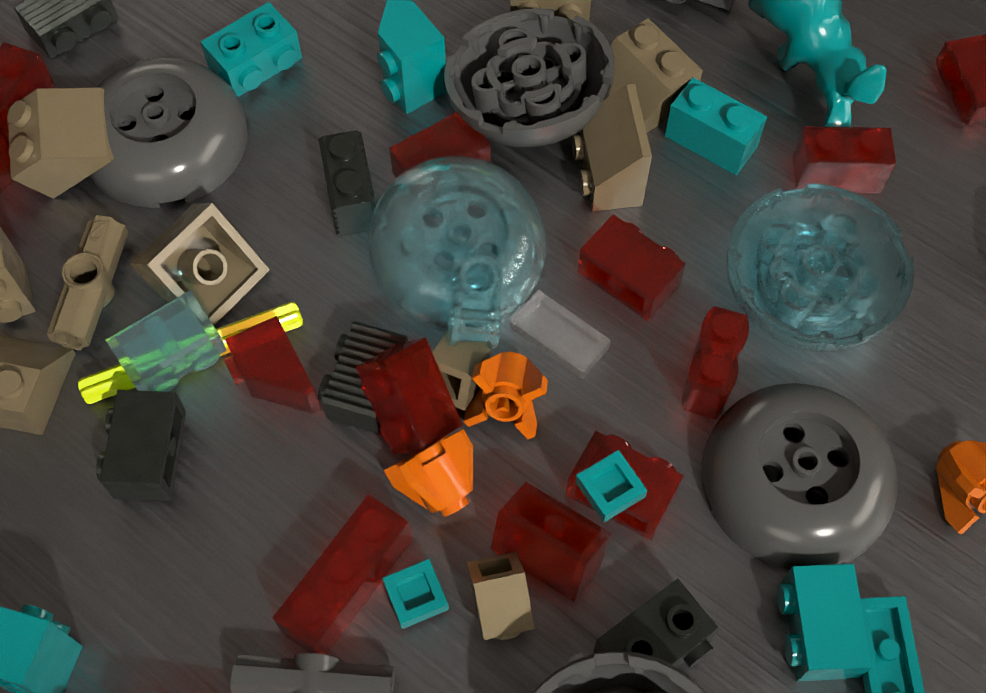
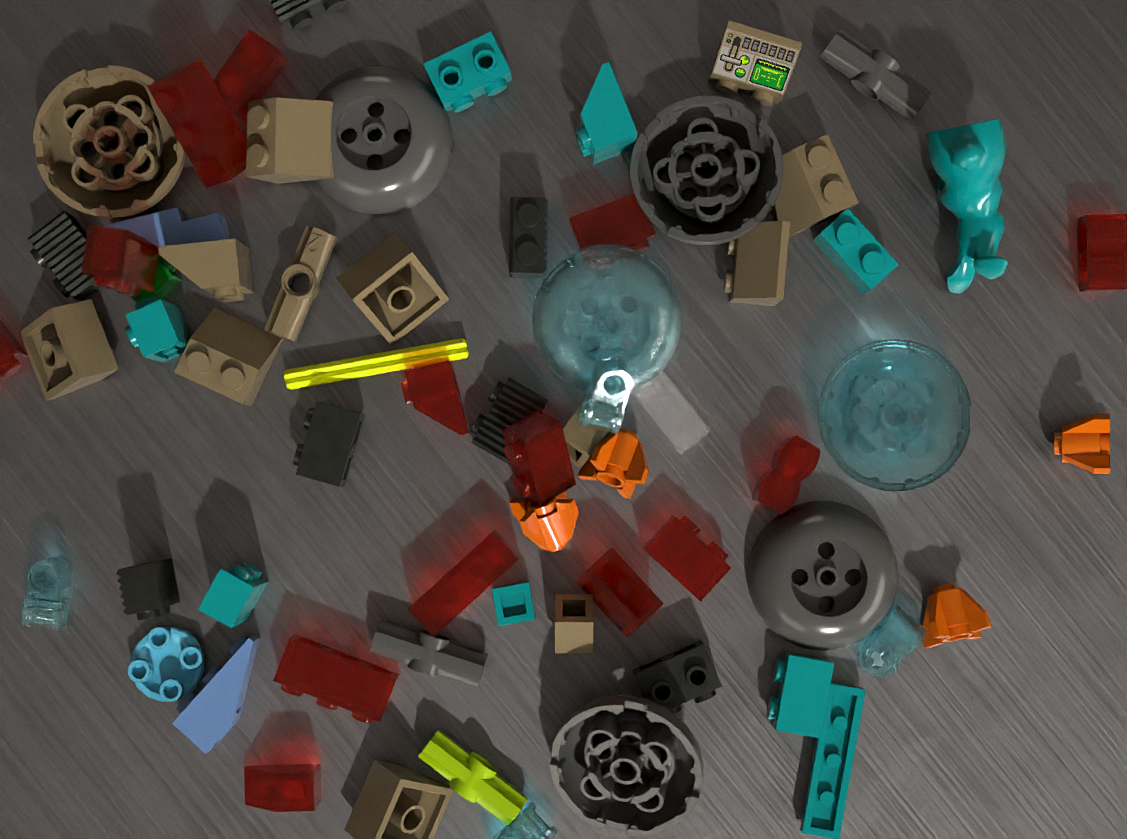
camera: 10 degrees right, 25 degrees up
clear light blue brick [106,290,227,392] -> none
teal plate [575,450,648,523] -> none
clear red brick [578,214,686,322] -> none
clear red brick [793,126,896,194] -> none
none -> clear light blue piece [857,605,928,677]

